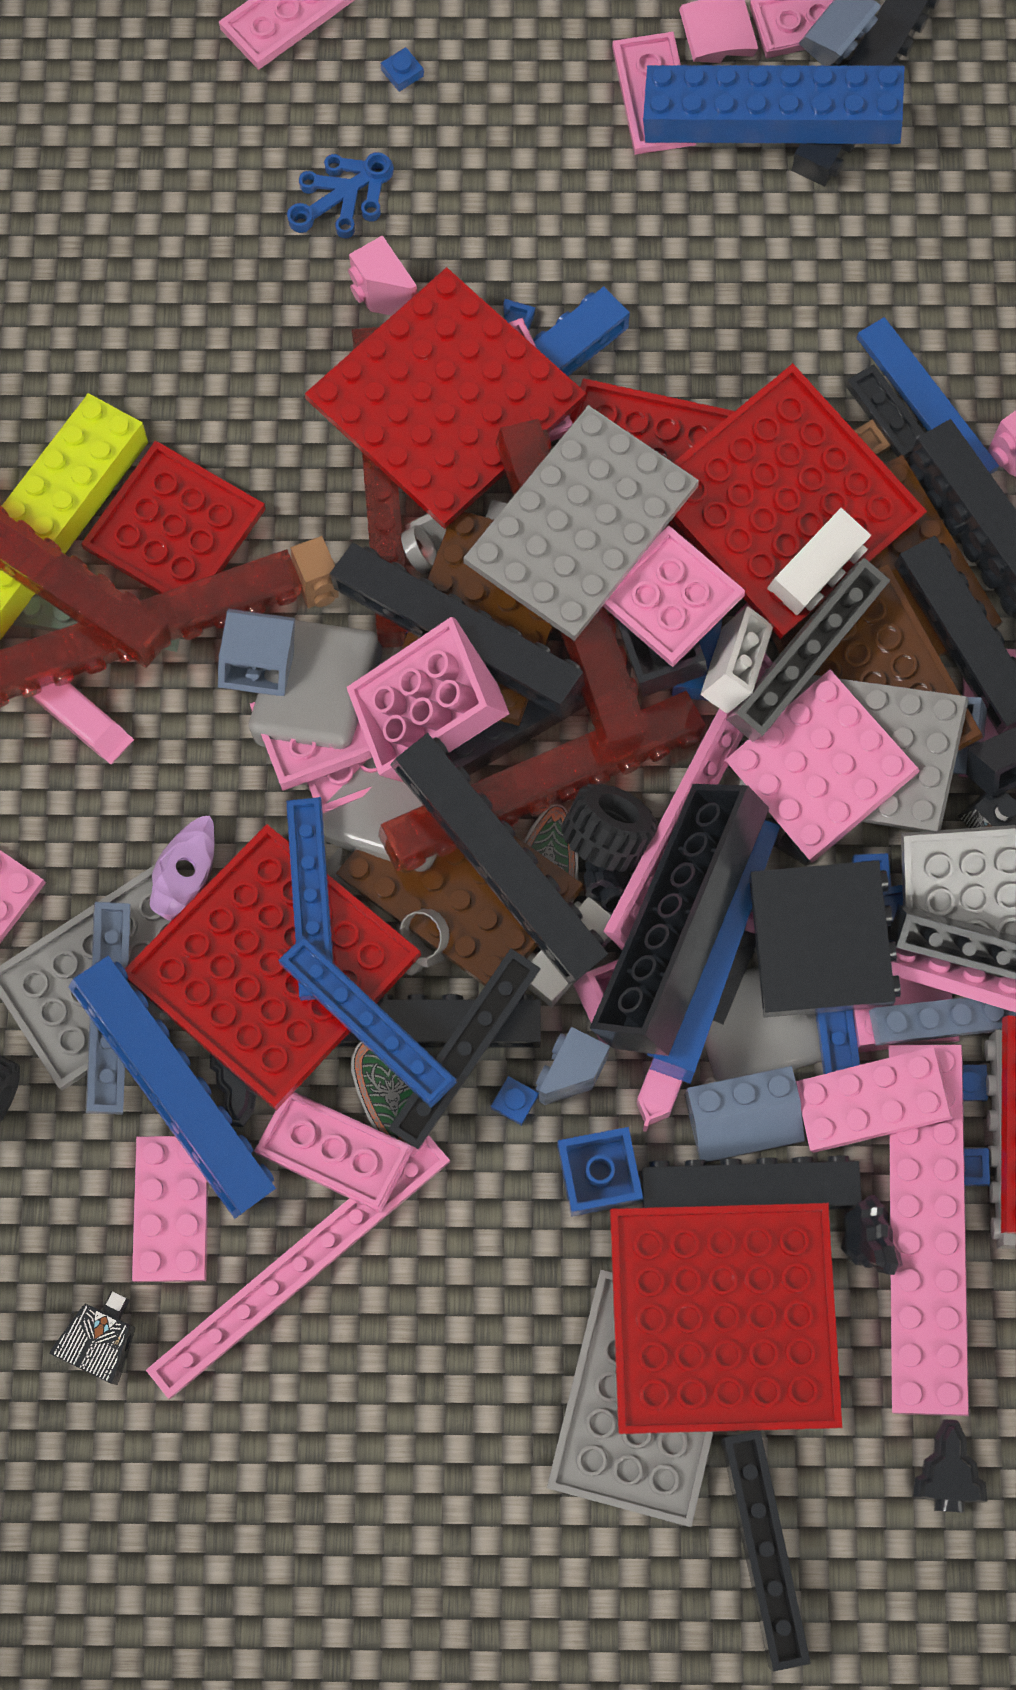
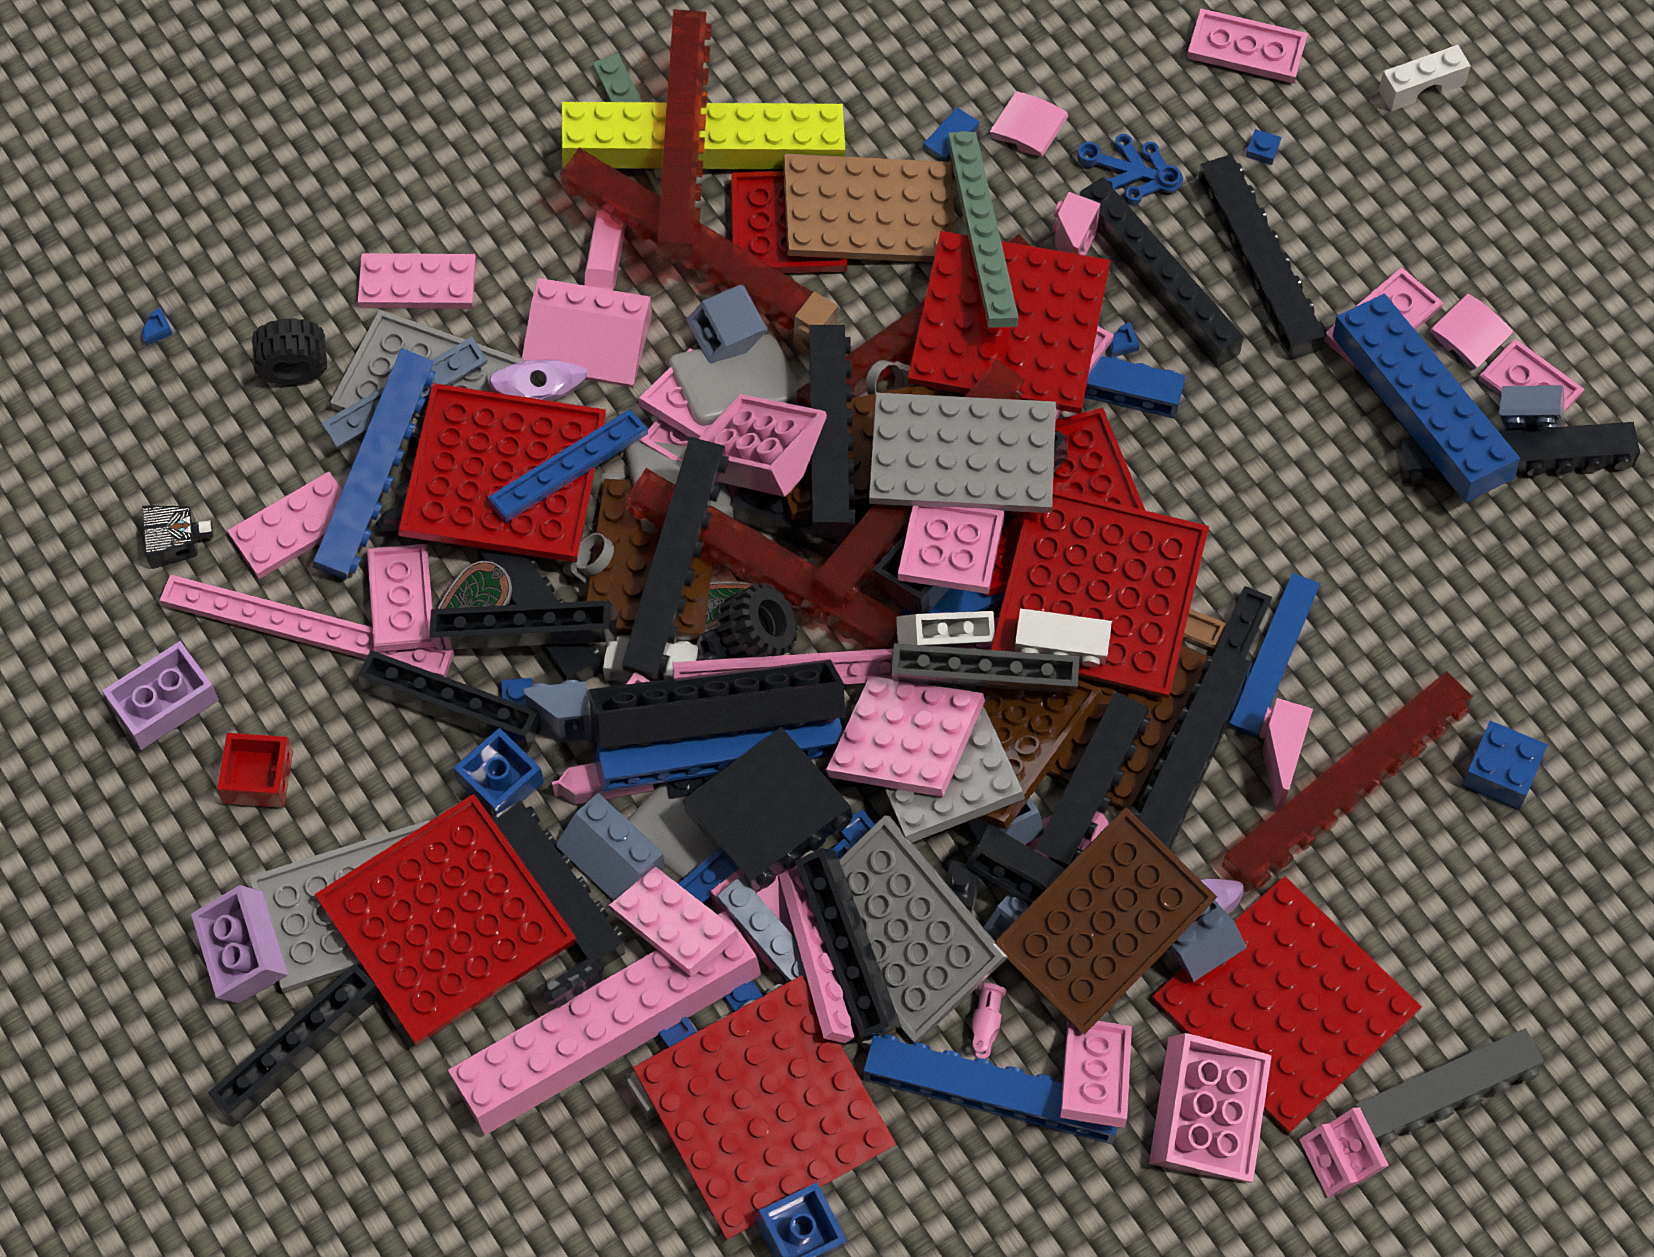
camera: 55 degrees right, 10 degrees down
blue tile [278,936,457,1108] -> none
black rock [912,1419,988,1513] -> none
none -> lavender brick [102,641,219,750]
none -> lavender brick [191,885,288,1003]
none -> red piece [217,733,293,808]
none -> black brick [358,650,541,752]
none -> bright pink slope [522,278,652,388]
none -> medium nougat plate [783,154,956,262]
none -> blue tile [923,107,979,162]
none -> sand green plate [947,131,1018,328]
none -> bright pink slope [990,91,1069,157]
none -> black brick [1080,177,1244,368]
none -> black brick [1198,154,1327,361]

